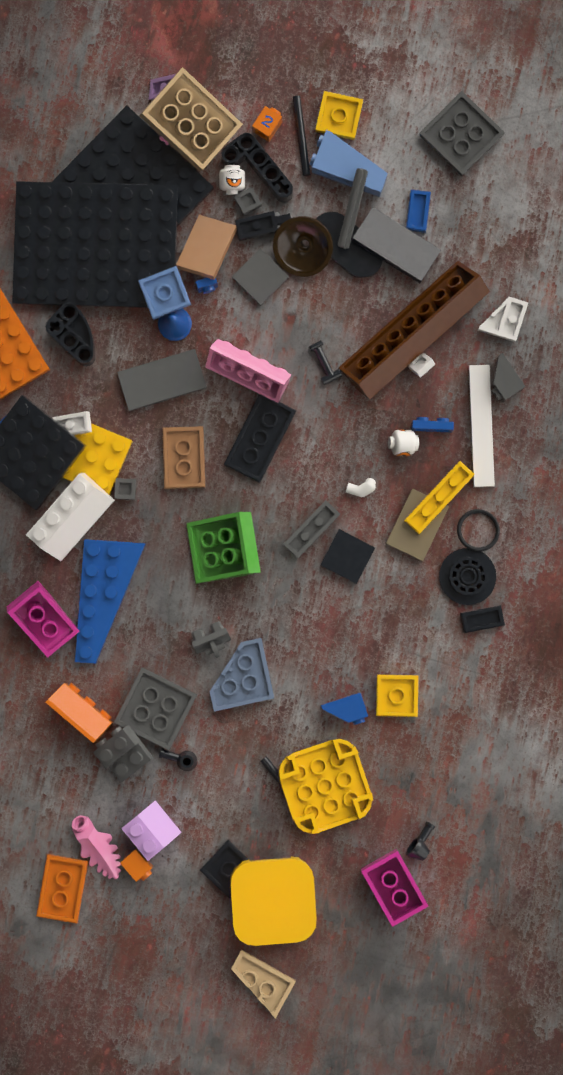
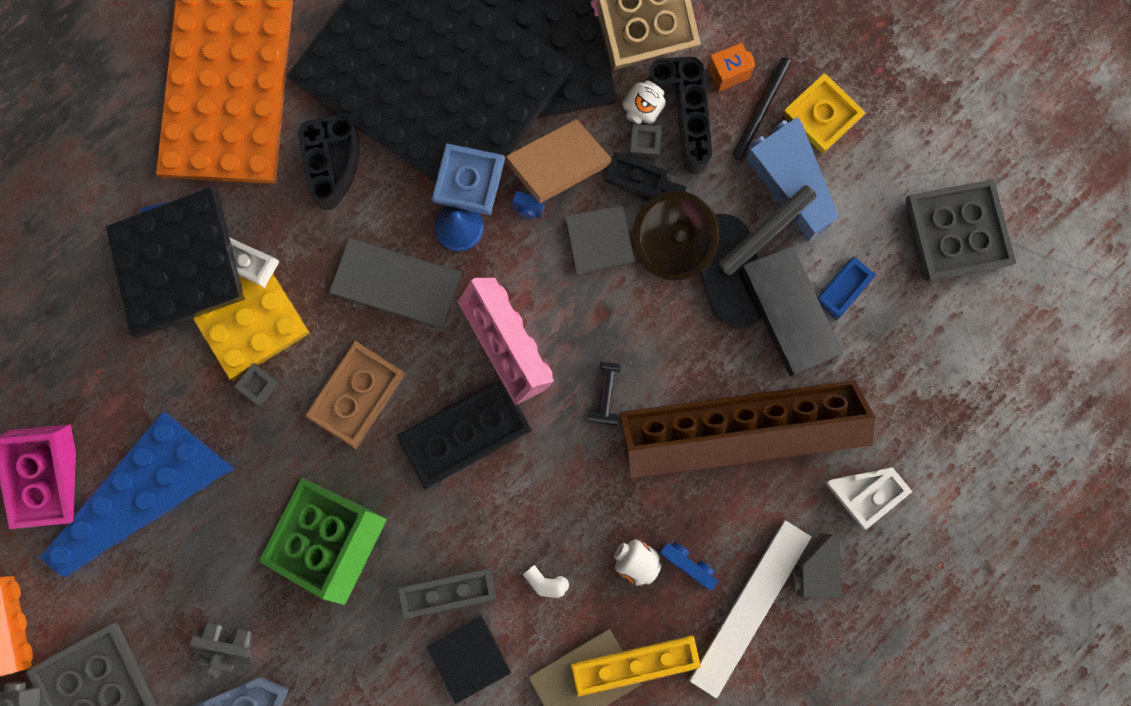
camera: 30 degrees right, 5 degrees down
white slope [26,473,115,561] -> none
white plate [408,352,435,378] -> none

